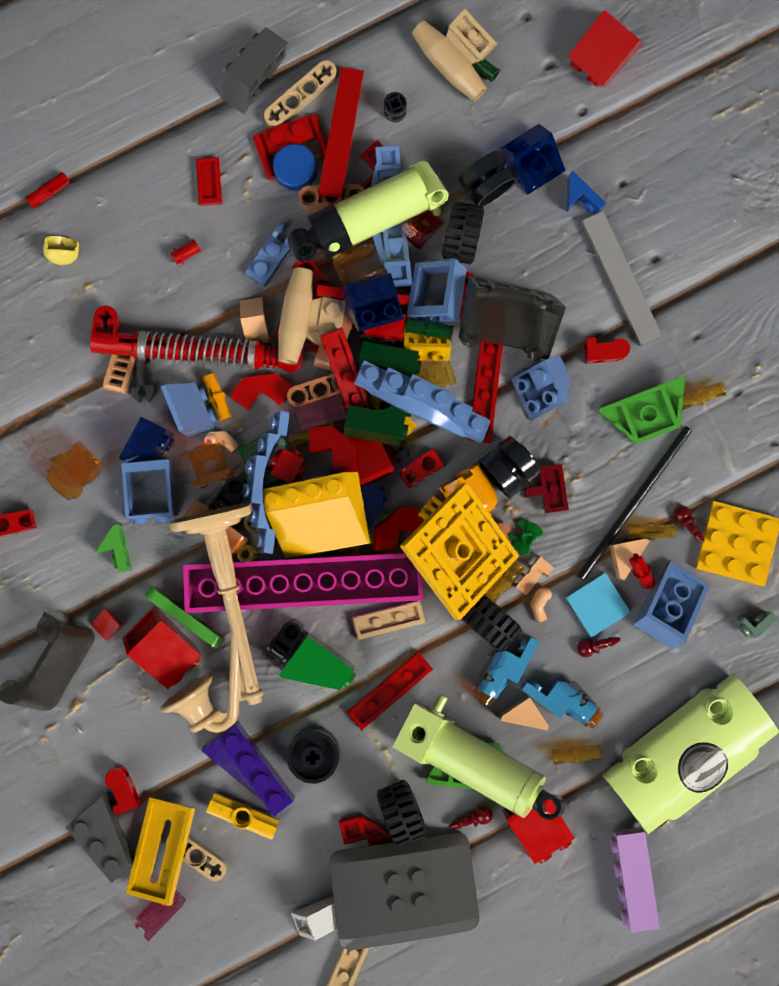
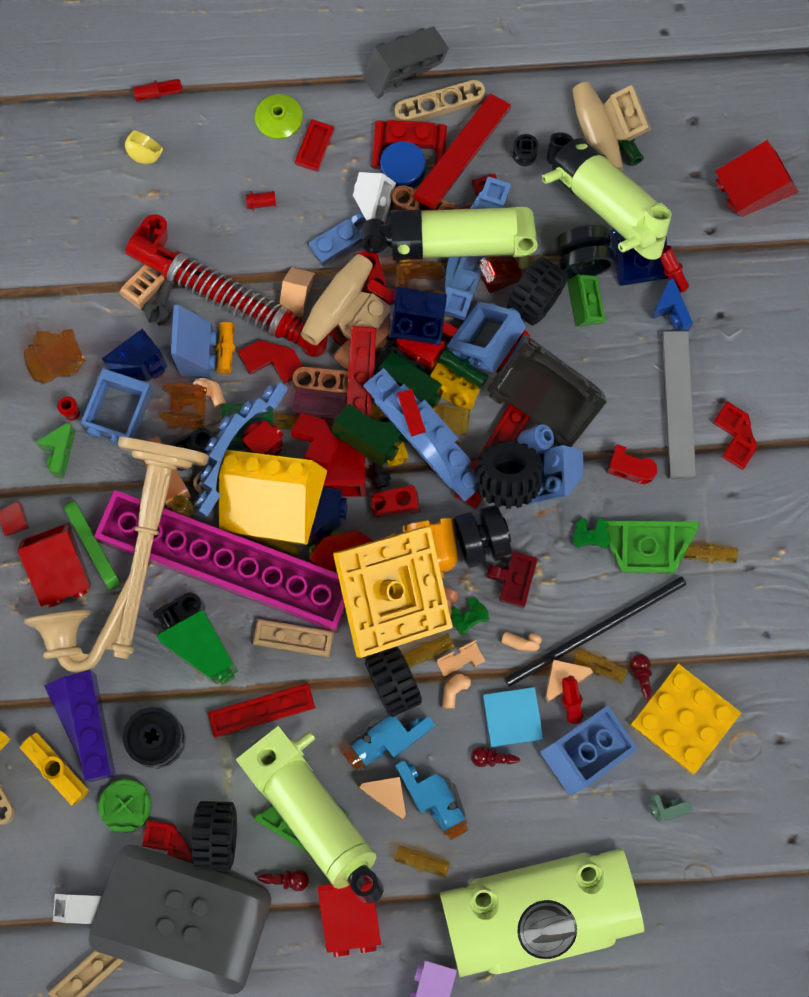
camera: 25 degrees right, 10 degrees down
none -> red pin [57,396,80,421]
none -> bright green tile [98,779,152,833]
none -> lime dish [255,94,303,139]
none -> white slope [353,172,396,223]
none -> red window [397,389,426,437]
none -> black tyre [476,440,542,509]
none -> light nougat arm [502,632,542,652]
none -> medium blue brick [517,424,554,453]
none -> yellowish green piece [542,132,672,259]
none -> bright green slope [568,274,606,327]
none -> green piece [573,518,610,549]
none -> red axle [659,245,689,293]
none -> red tile [712,401,757,470]

